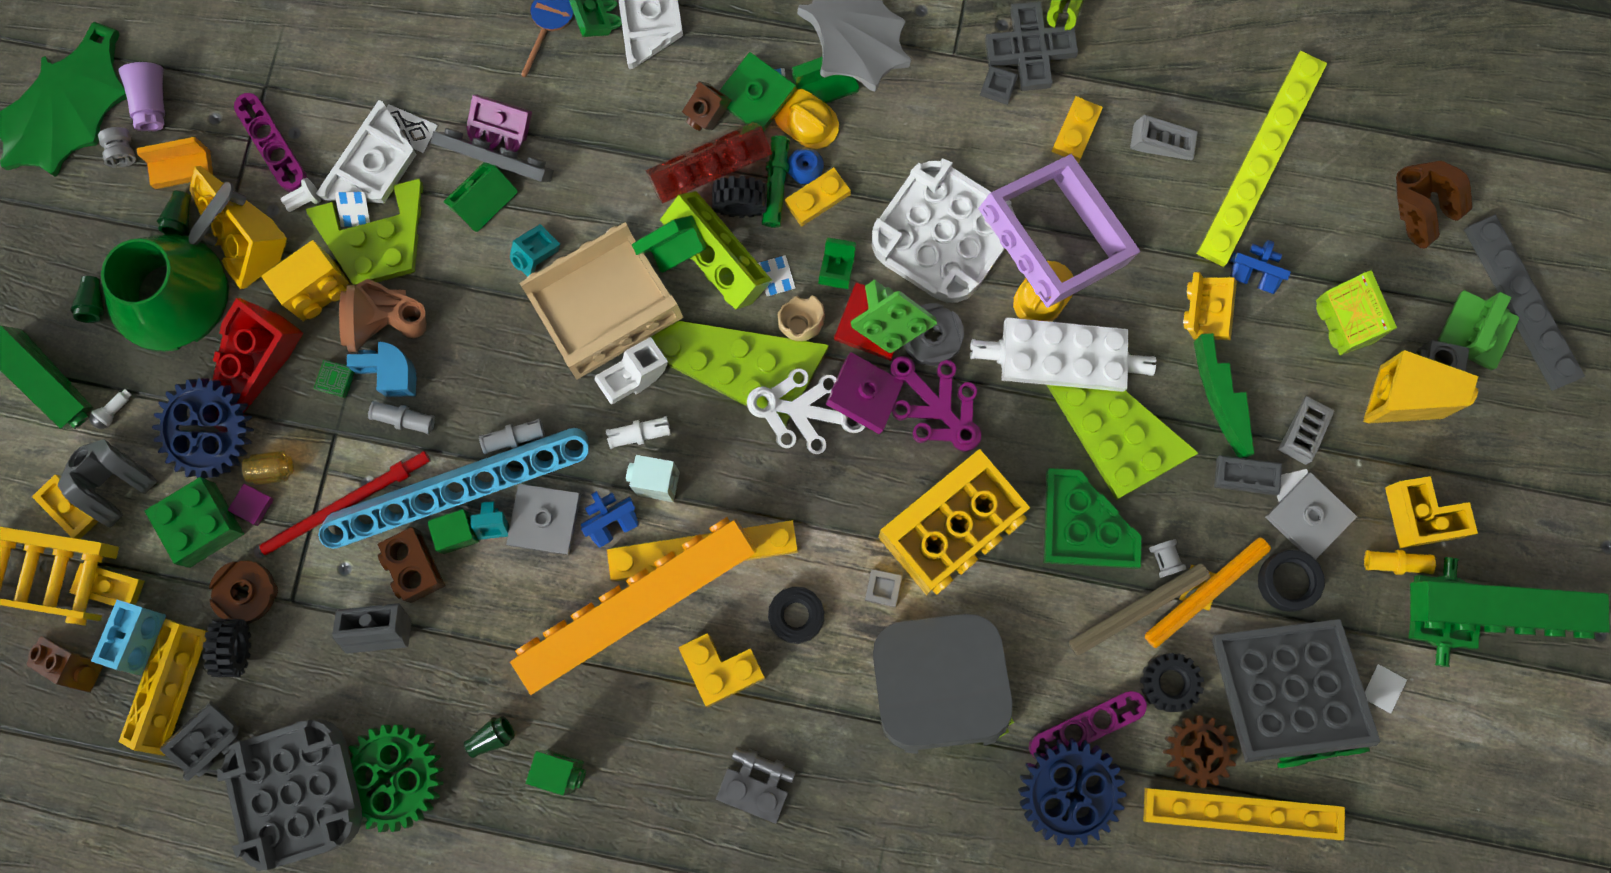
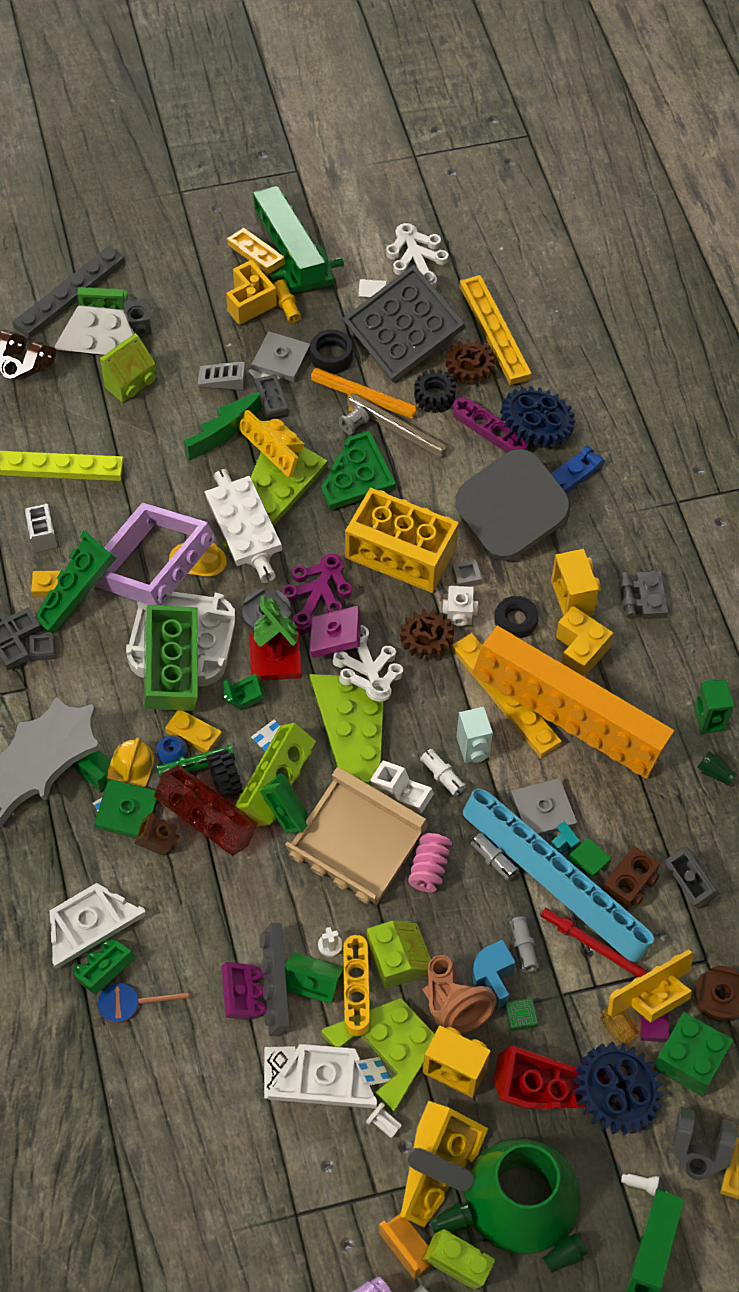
camera: 120 degrees left, 20 degrees down
magenta beam [234,93,308,193] -> none
teal bracket [510,224,561,277] -> none
blue hips [581,491,639,548] -> none
tan hair [777,295,825,341] -> none
yellow bracket [1184,272,1237,340] -> none
blue hips [1230,240,1291,294] -> none
yellow slope [1363,350,1479,423] -> none
none -> green wing [35,530,116,634]
none -> white wing [55,305,134,355]
none -> bright green brick [143,605,198,711]
none -> yellow plate [227,228,286,275]
none -> yellow bracket [239,410,304,477]
none -> white piece [318,927,342,957]
none -> yellow beam [343,935,370,1036]
none -> lime slope [366,921,431,990]
none -> white plant [386,223,448,288]
none -> reddish brown gear [400,609,454,660]
none -> bright pink piece [408,833,452,893]
none -> lime brick [423,1229,495,1290]
none -> white brick [442,586,478,626]
none -> blue plate [551,445,605,494]
none -> yellow brick [551,549,601,616]
none -> yellow bracket [608,950,693,1022]

